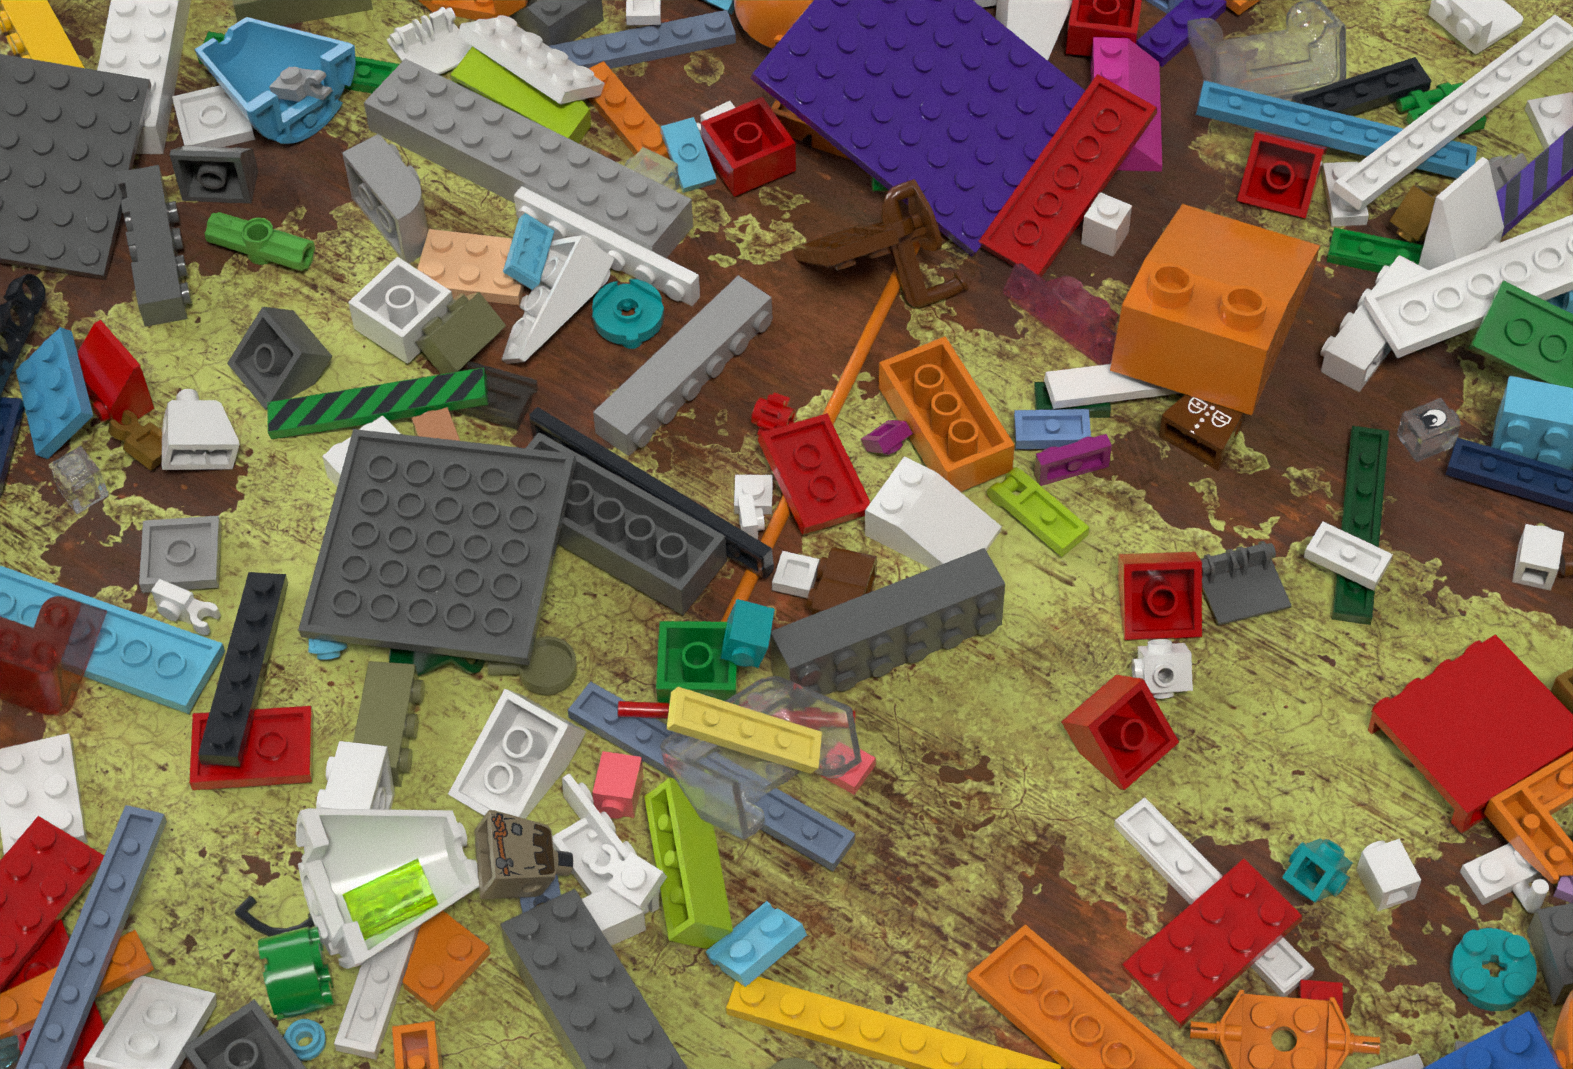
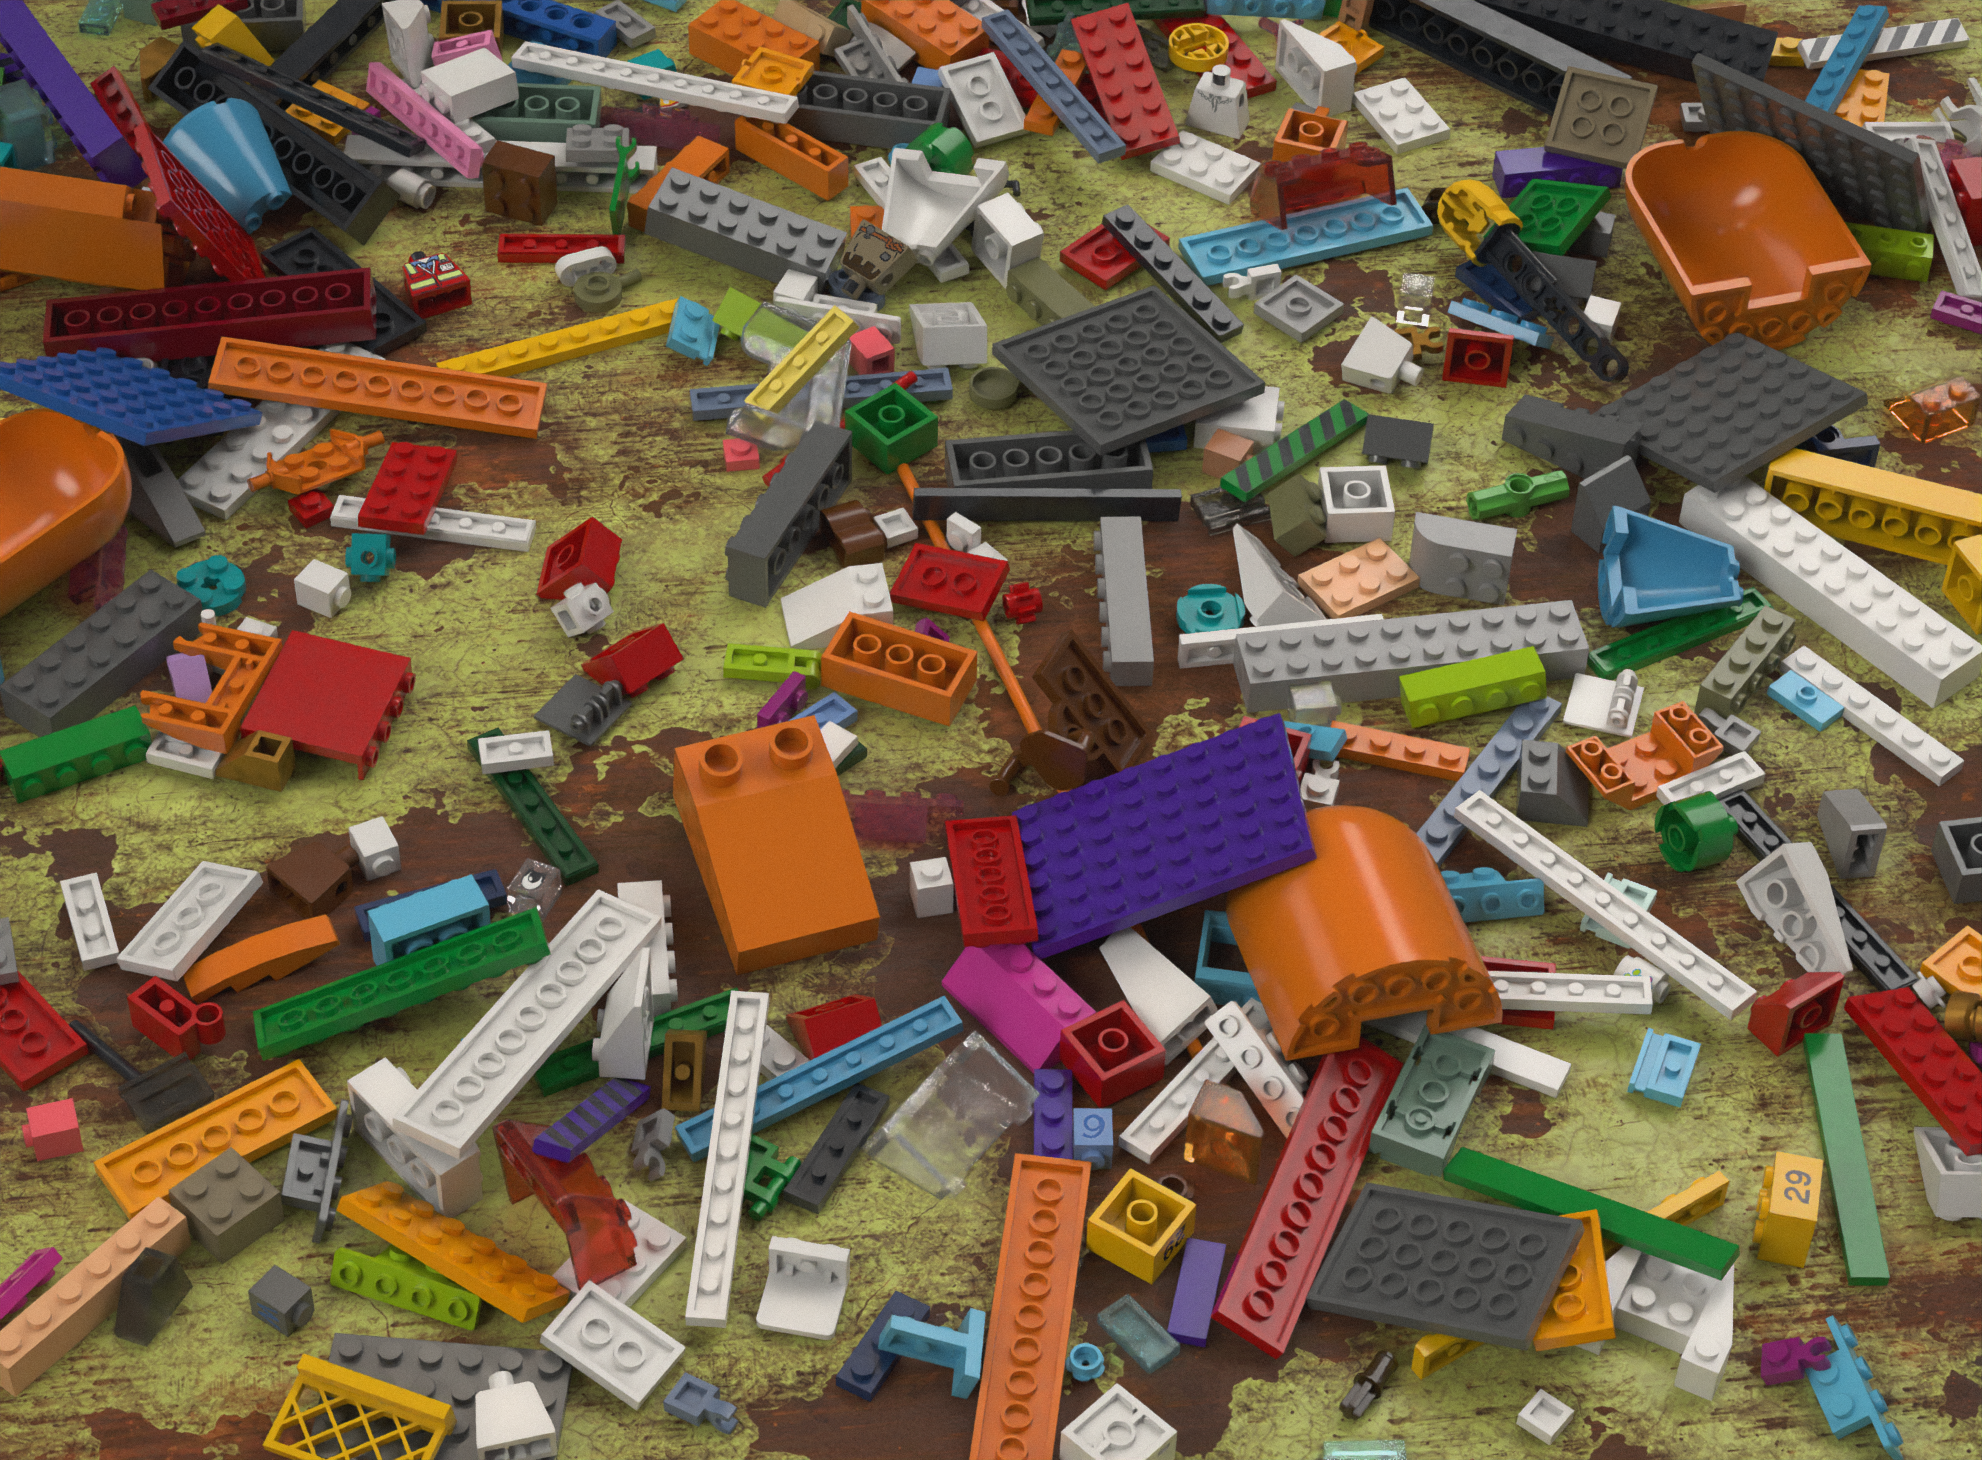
camera: 135 degrees right, 10 degrees down
light grey plate [269,67,333,101] -> none
clear neon green plate [342,858,439,940] -> none
white plate [457,15,605,104] -> none
medium azure plate [503,213,554,290] -> none
white plate [589,844,667,911] -> none
teal brick [721,599,775,668] -> none

